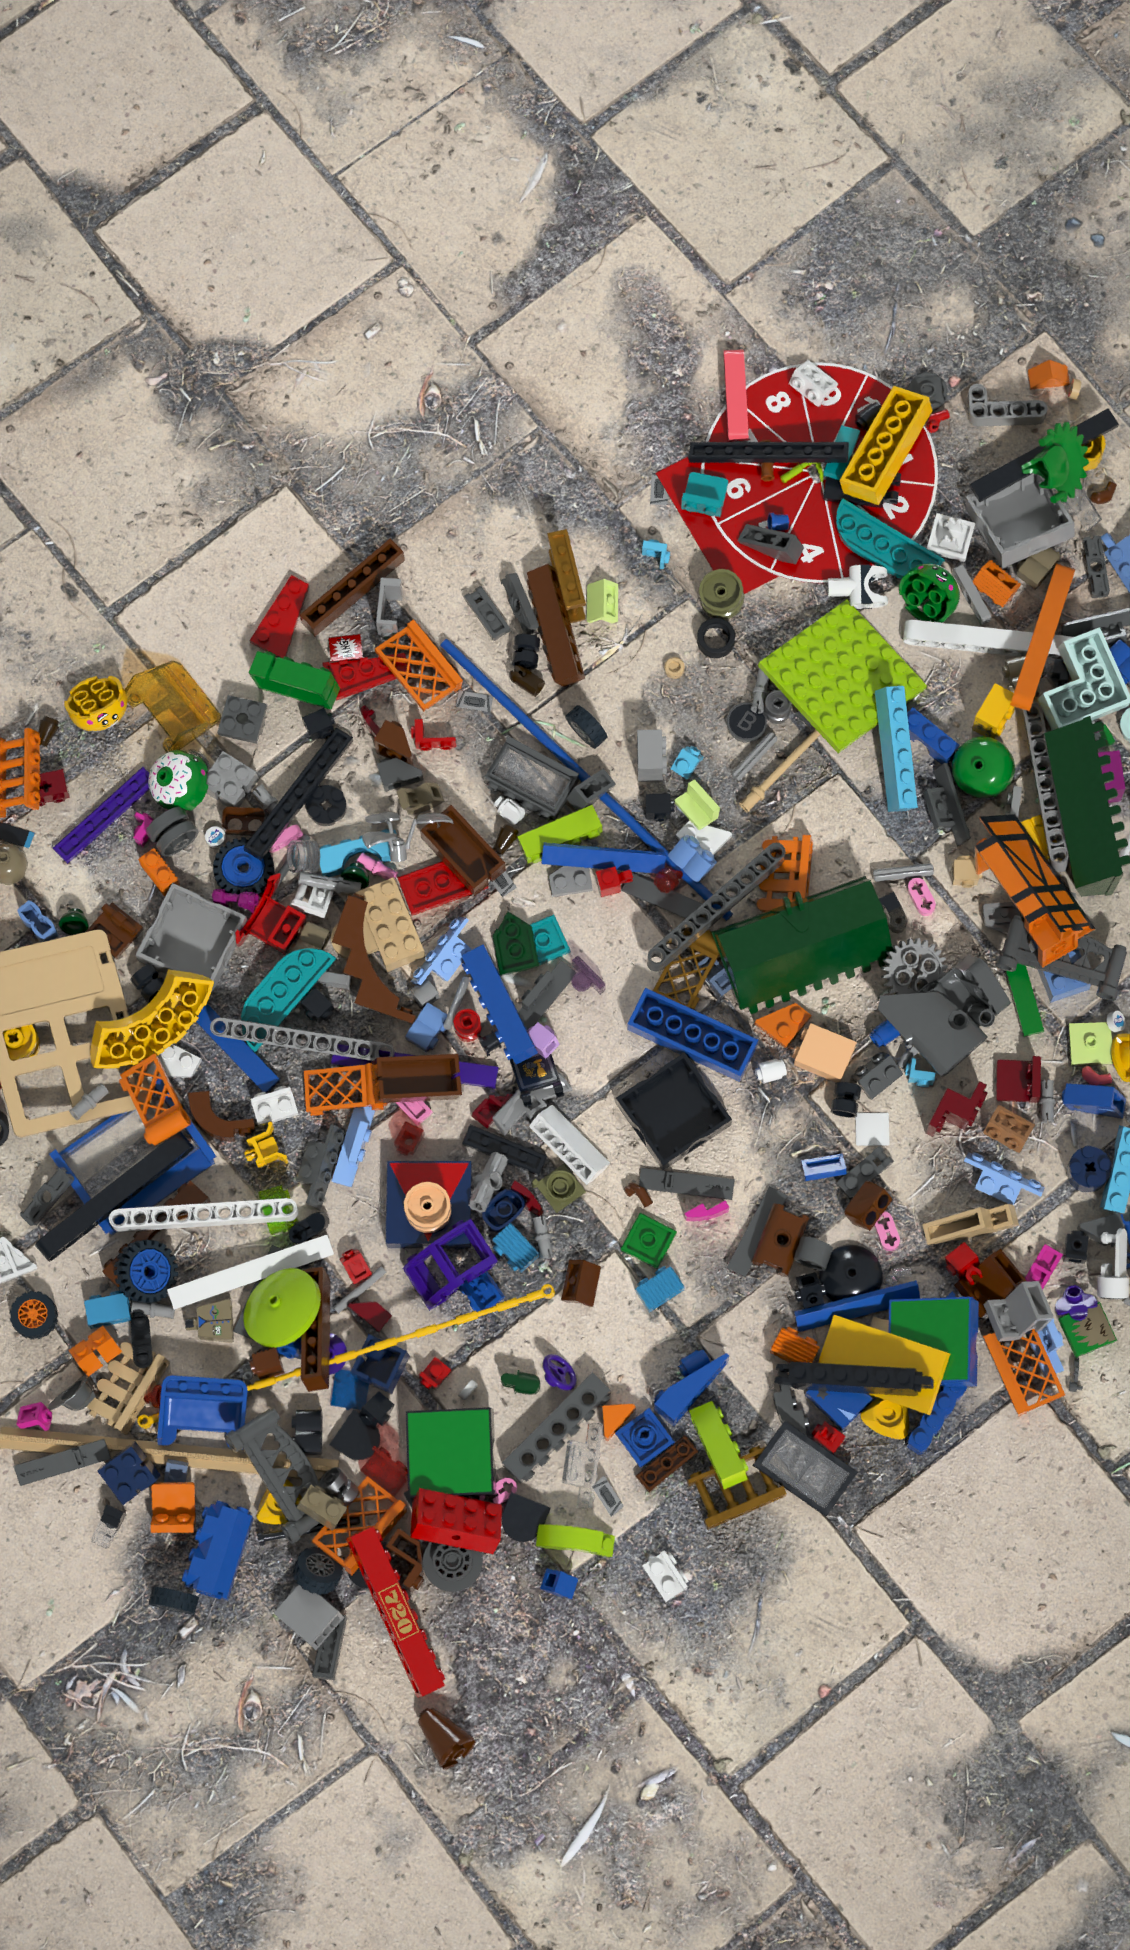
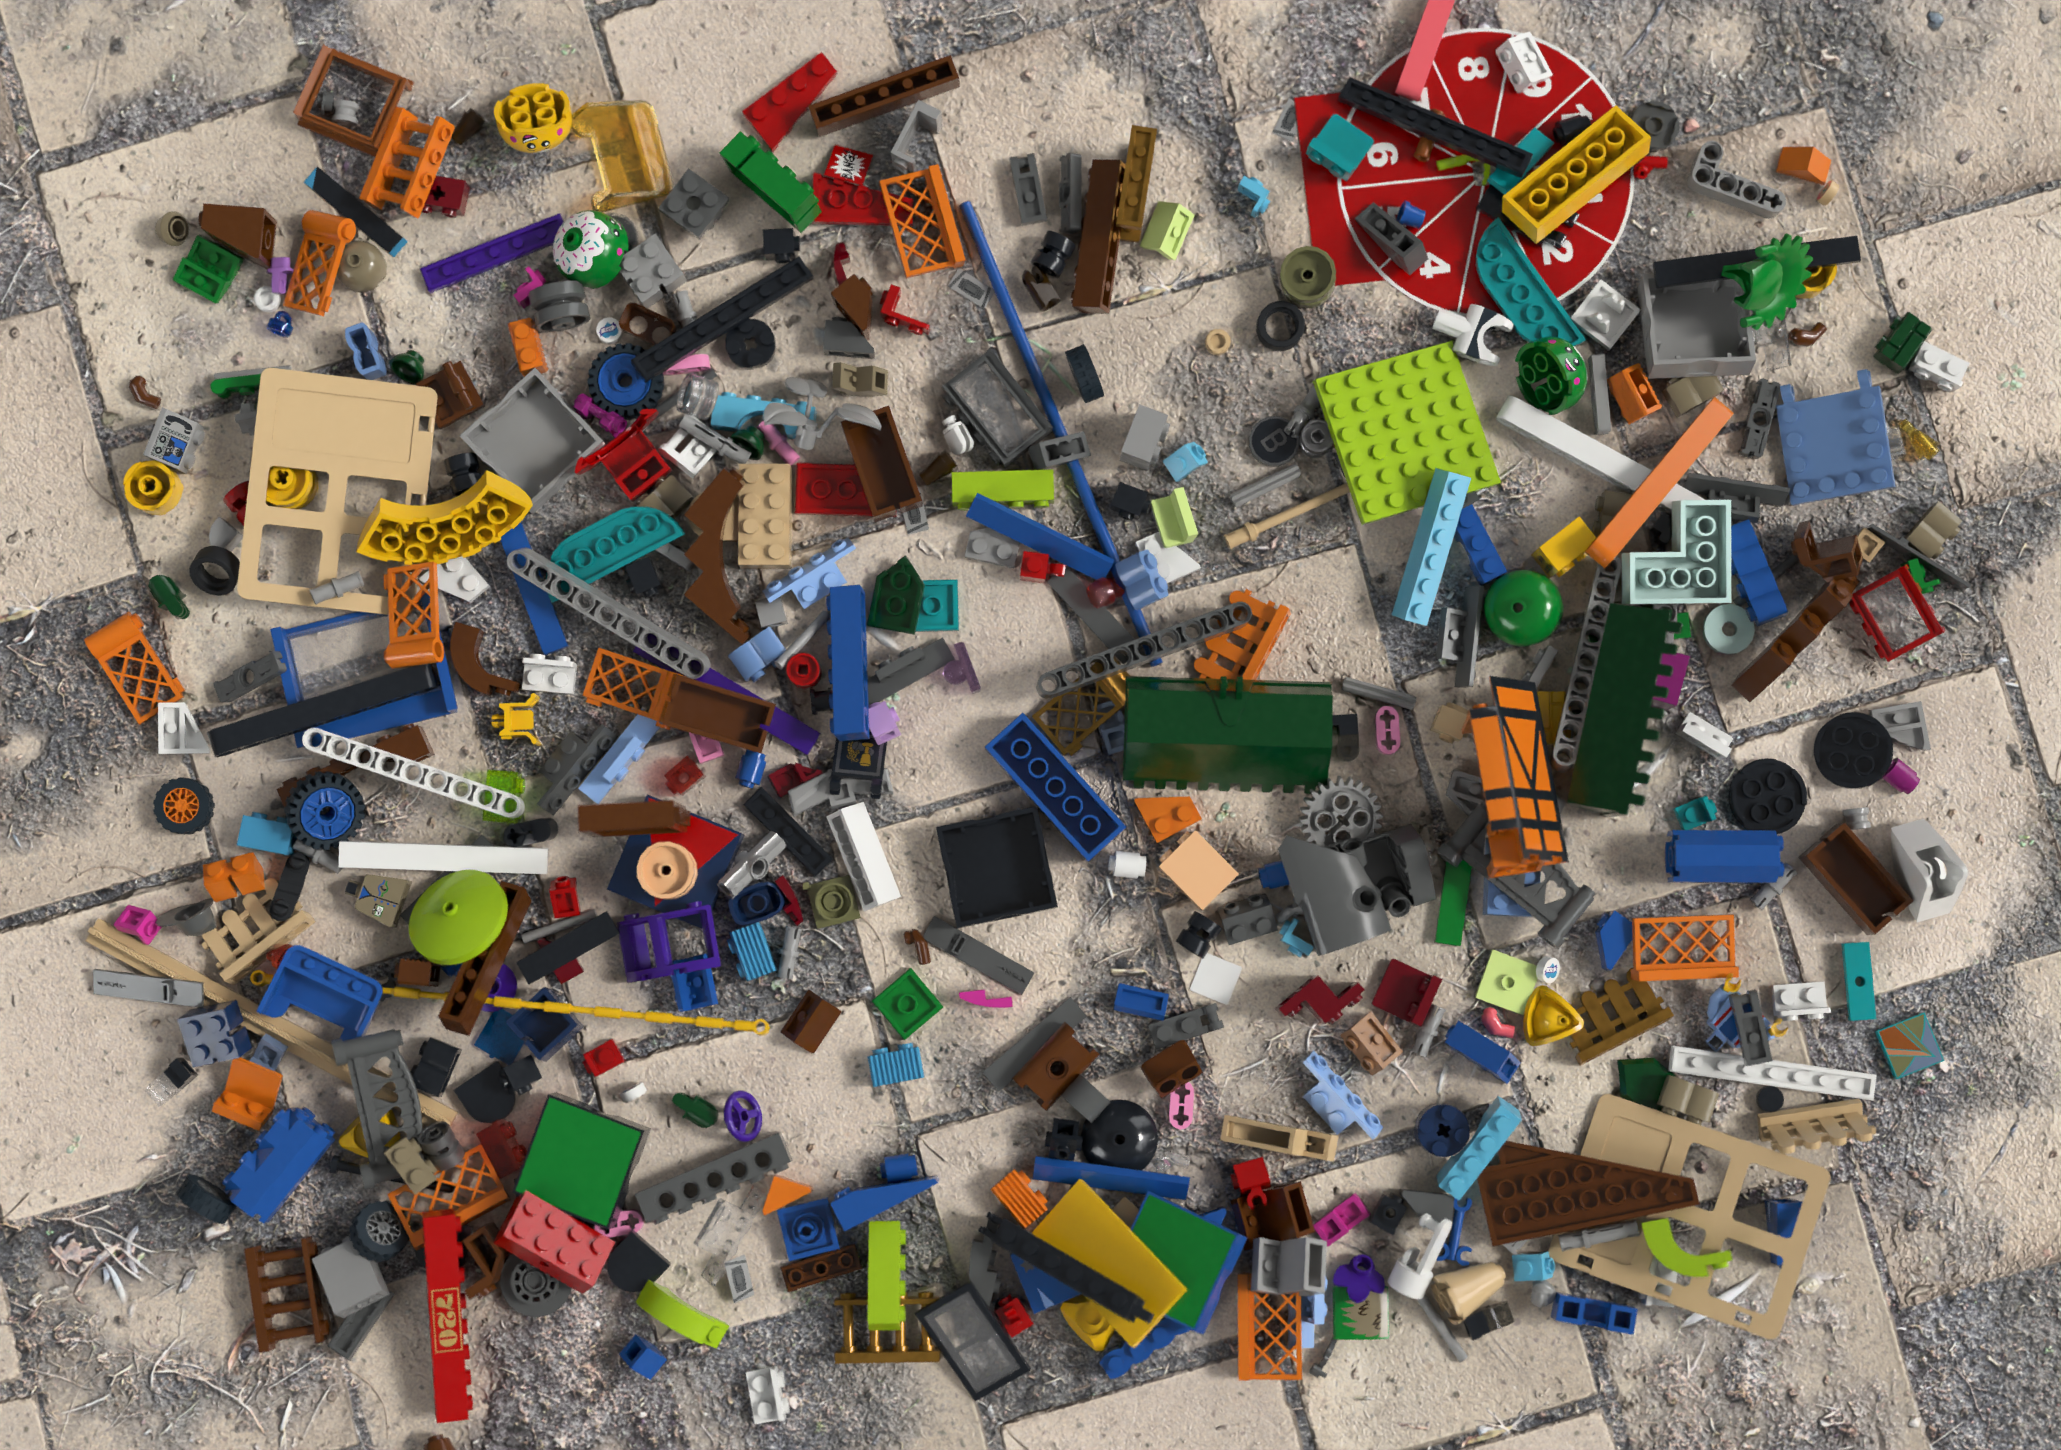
camera: 20 degrees right, 10 degrees up
none -> reddish brown fence [244,1236,330,1353]
none -> black tile [516,911,620,985]
none -> reddish brown window [578,800,691,837]
none -> blue brick [735,749,766,789]

